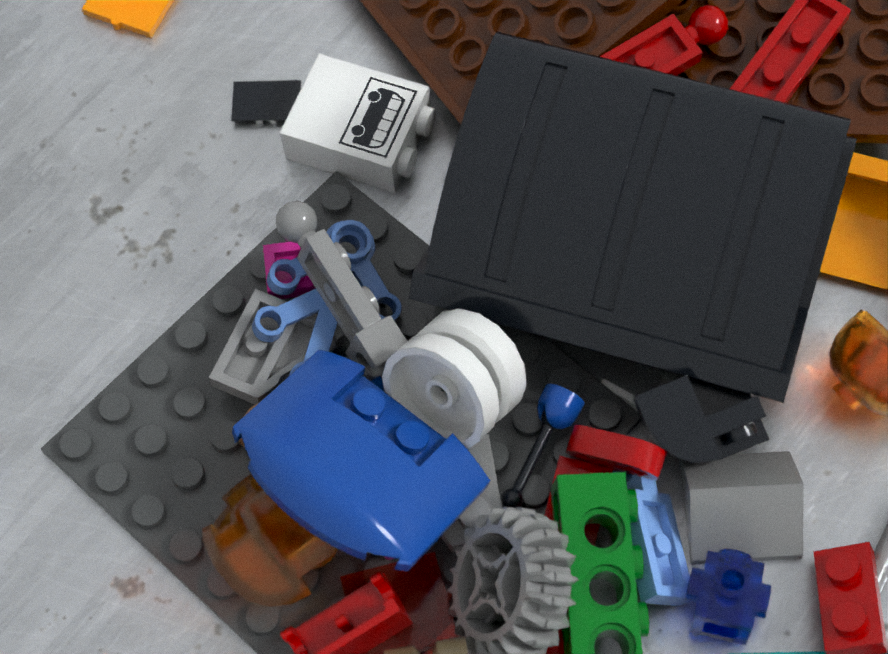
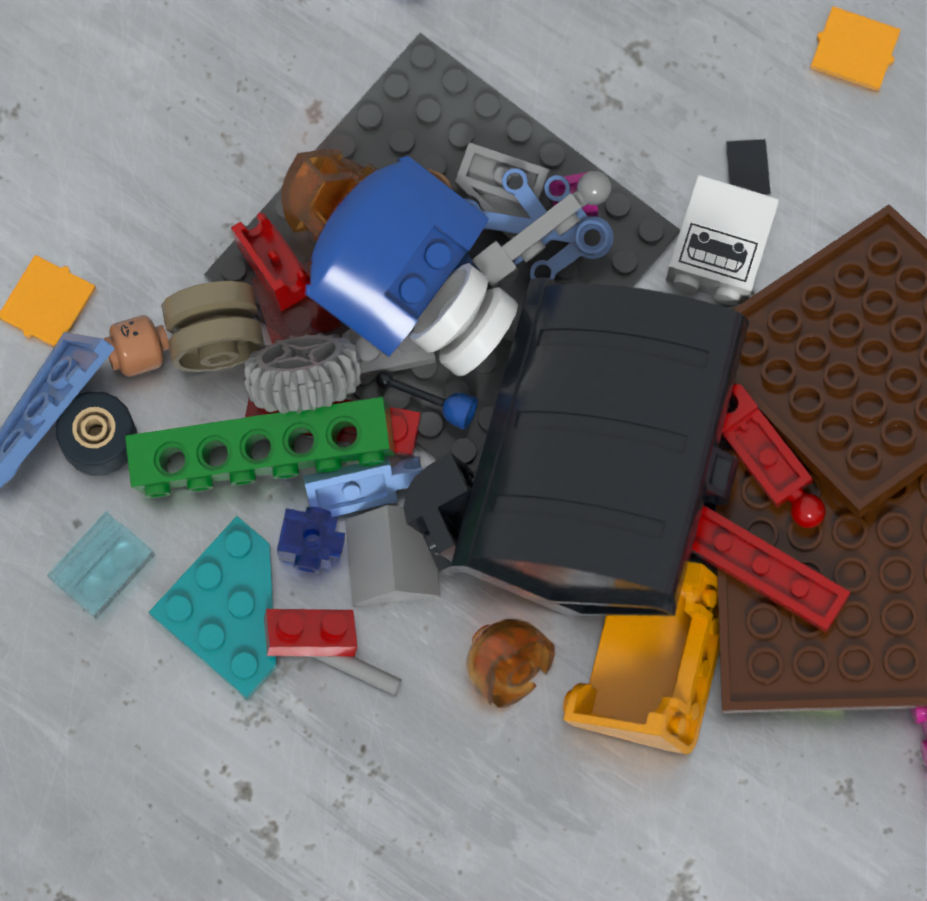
camera: 80 degrees right, 10 degrees up
red beam [565,425,667,480] -> none

